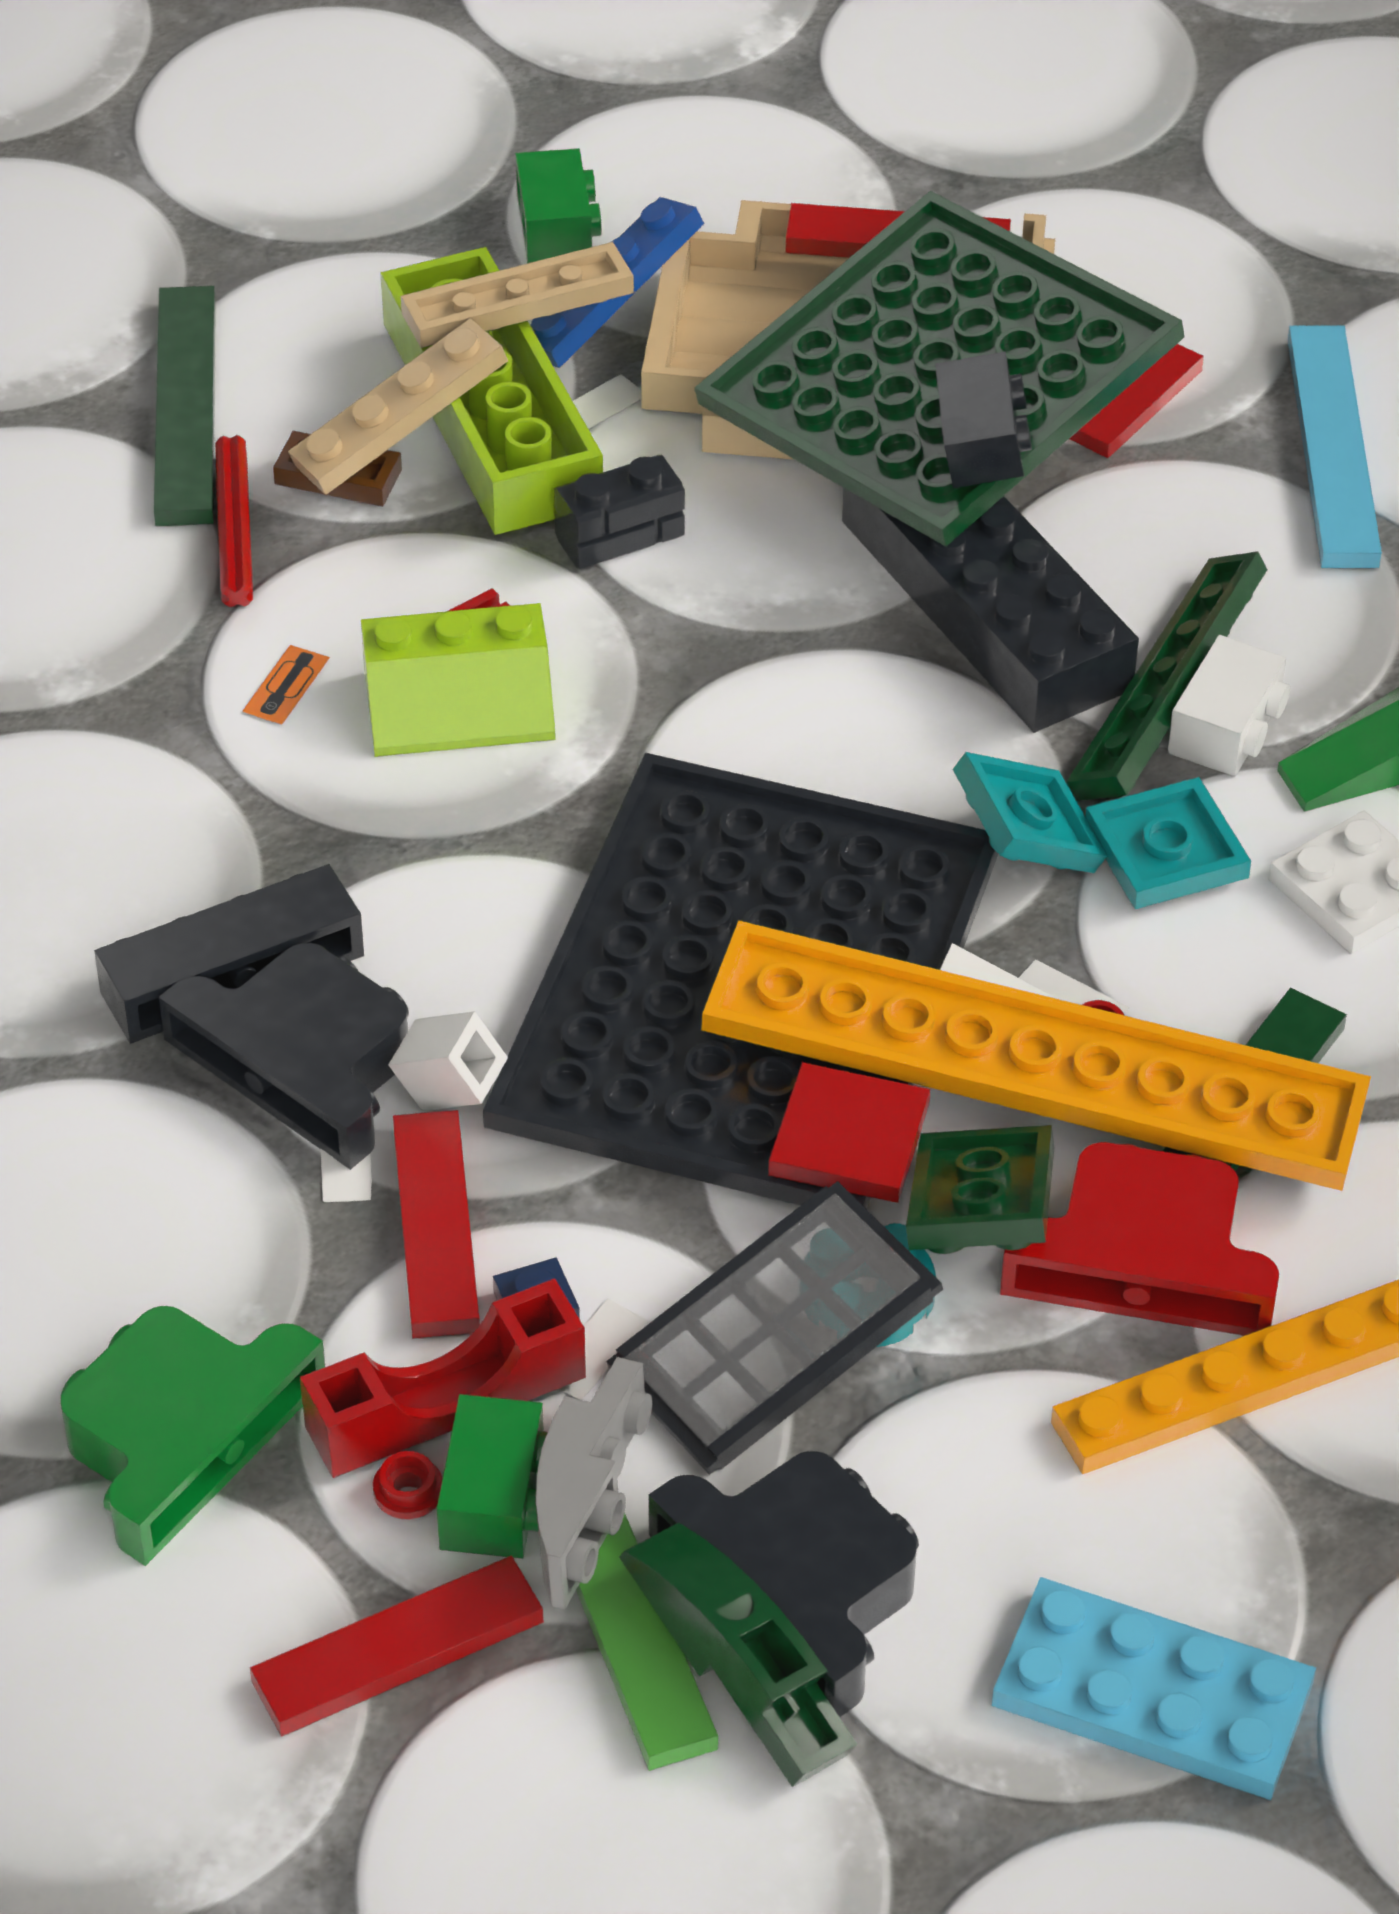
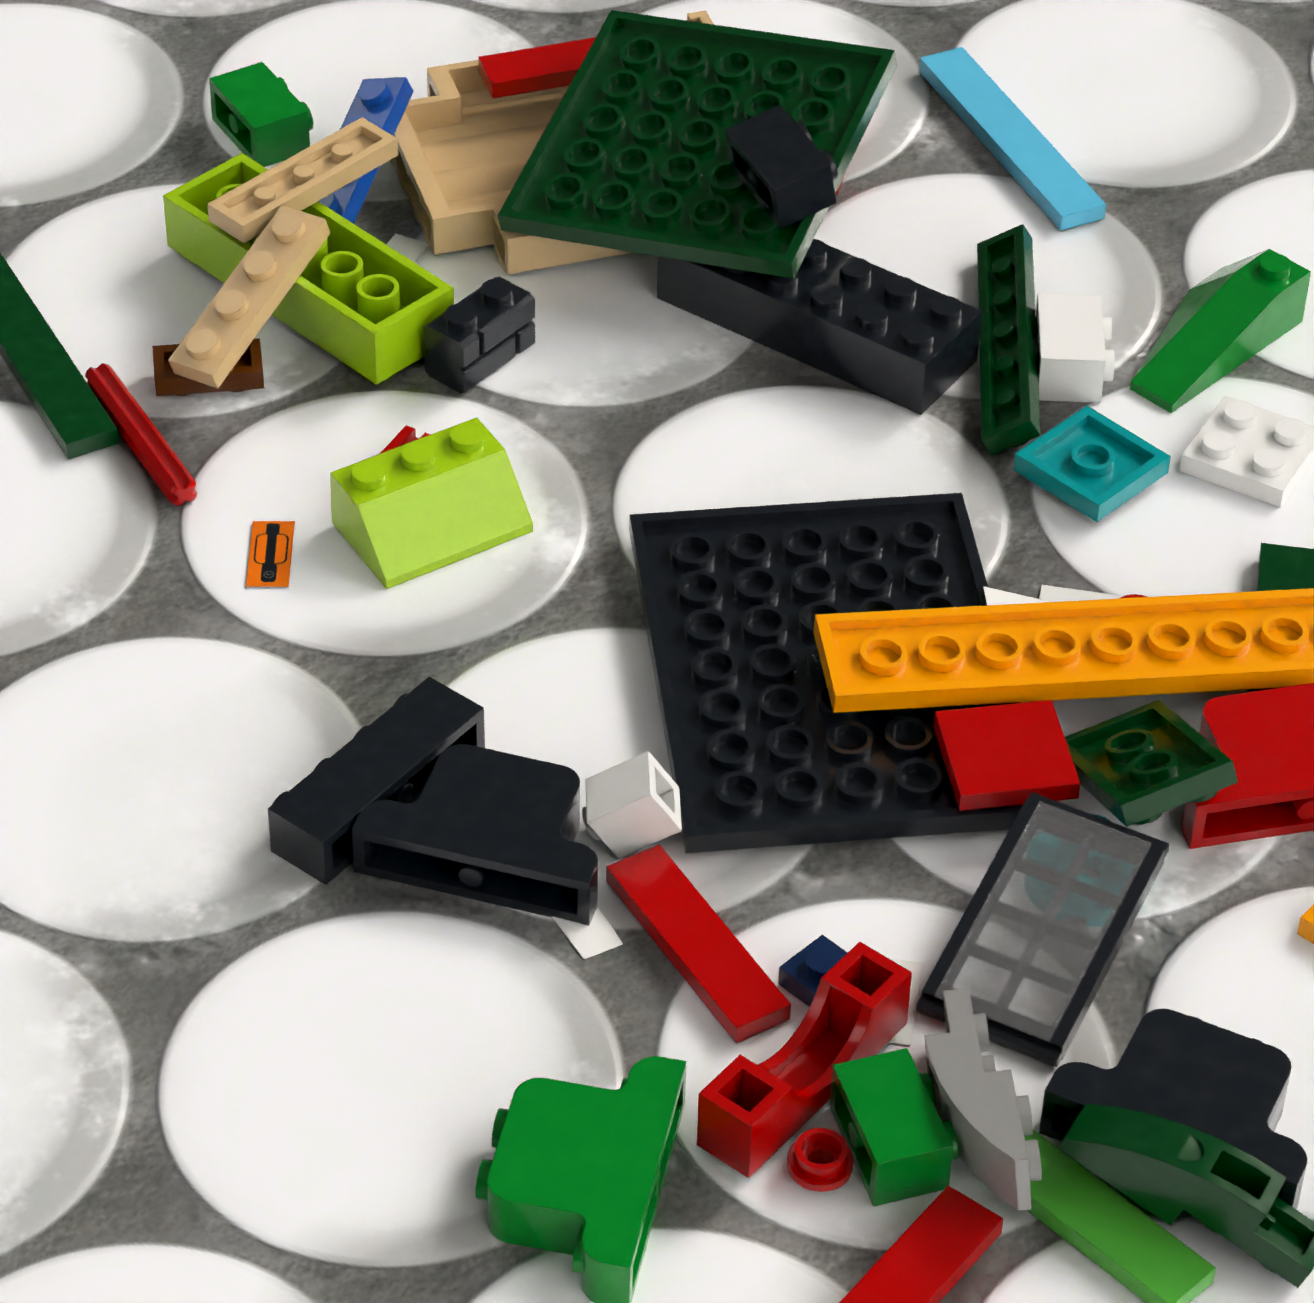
camera: 25 degrees left, 5 degrees down
teal plate [952,752,1107,873] -> none

